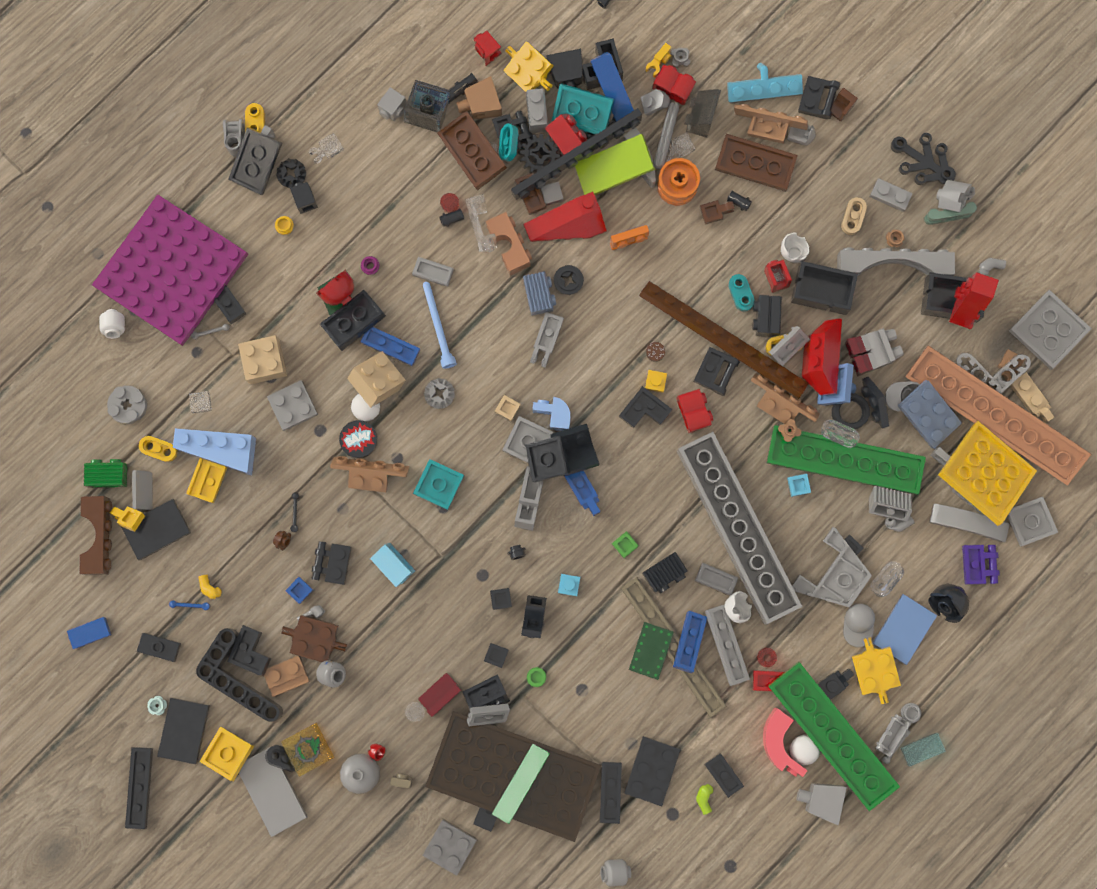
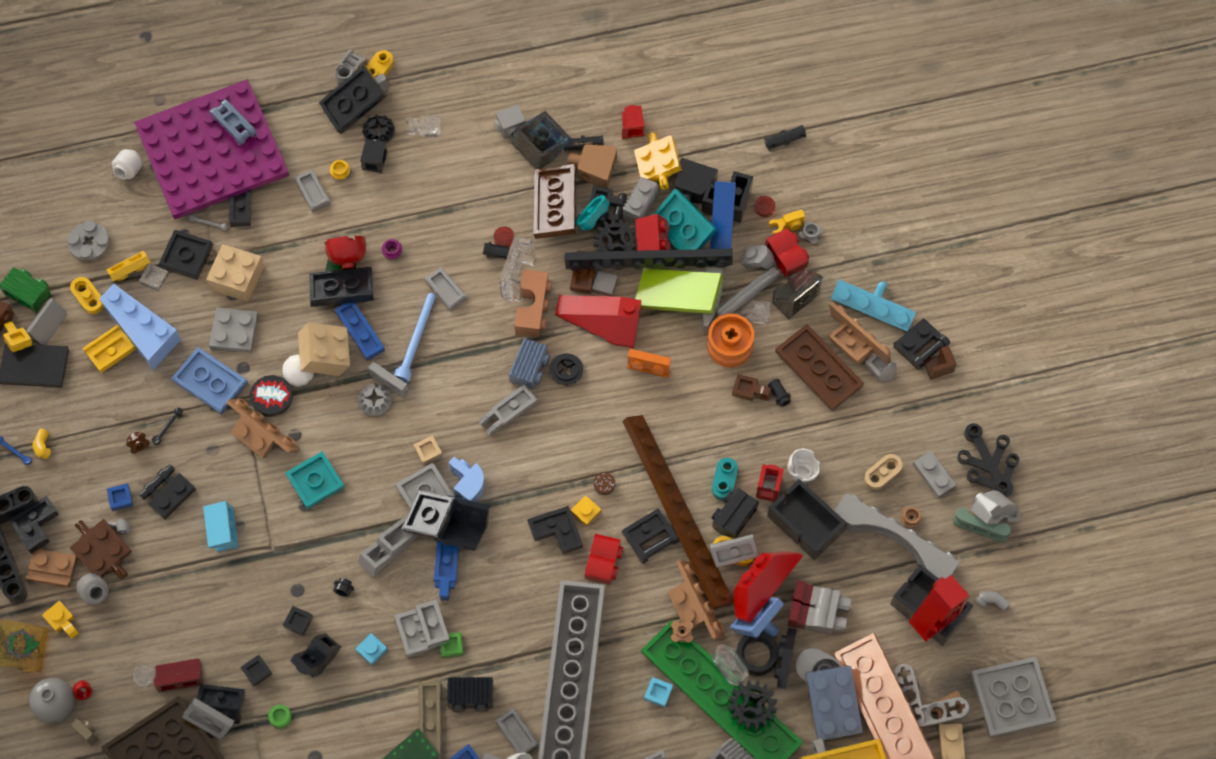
camera: 30 degrees right, 15 degrees down
none -> yellow plate [42,601,79,639]
none -> yellow plate [106,251,151,282]
none -> black plate [158,230,214,280]
none -> medium blue tile [171,347,248,415]
none -> sand blue plate [209,99,257,146]
none -> light grey tile [294,169,331,213]
none -> light grey tile [368,362,409,398]
none -> light grey slope [394,600,450,658]
none -> black gear [728,680,777,731]
none -> clear red tile [754,196,775,217]

